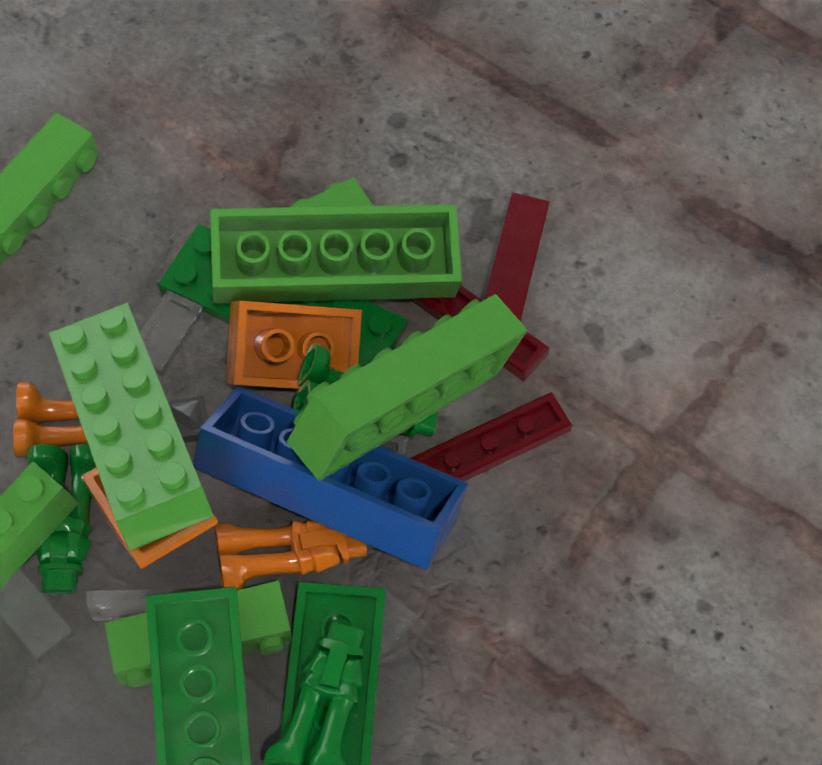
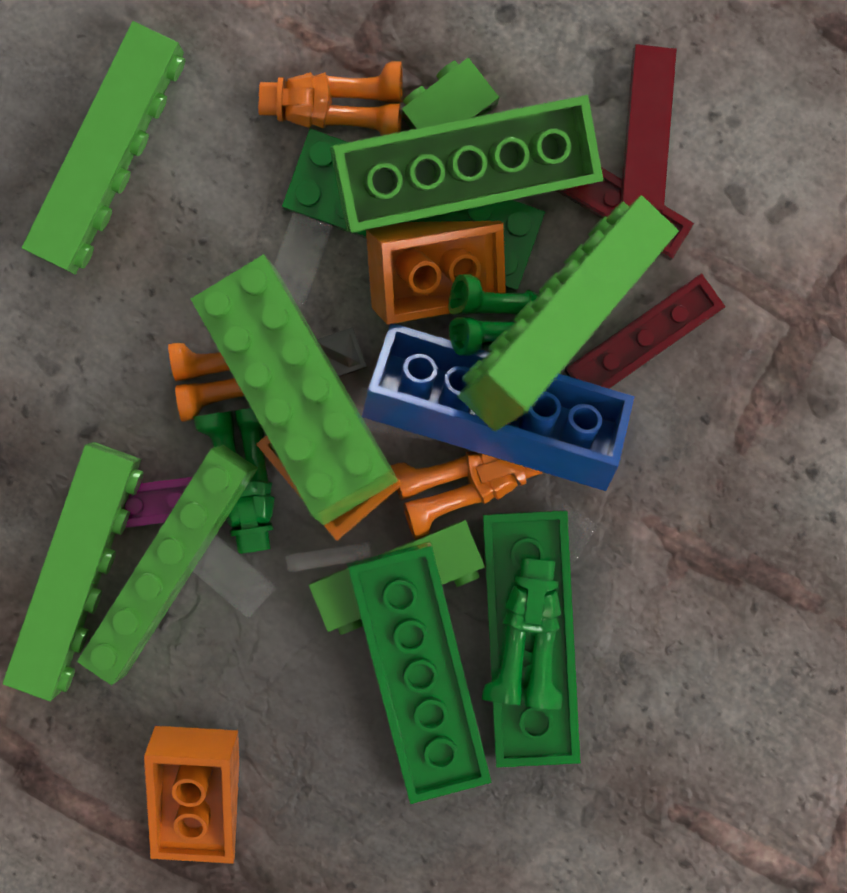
camera: 10 degrees left, 25 degrees up
none -> orange piece [258,61,403,136]

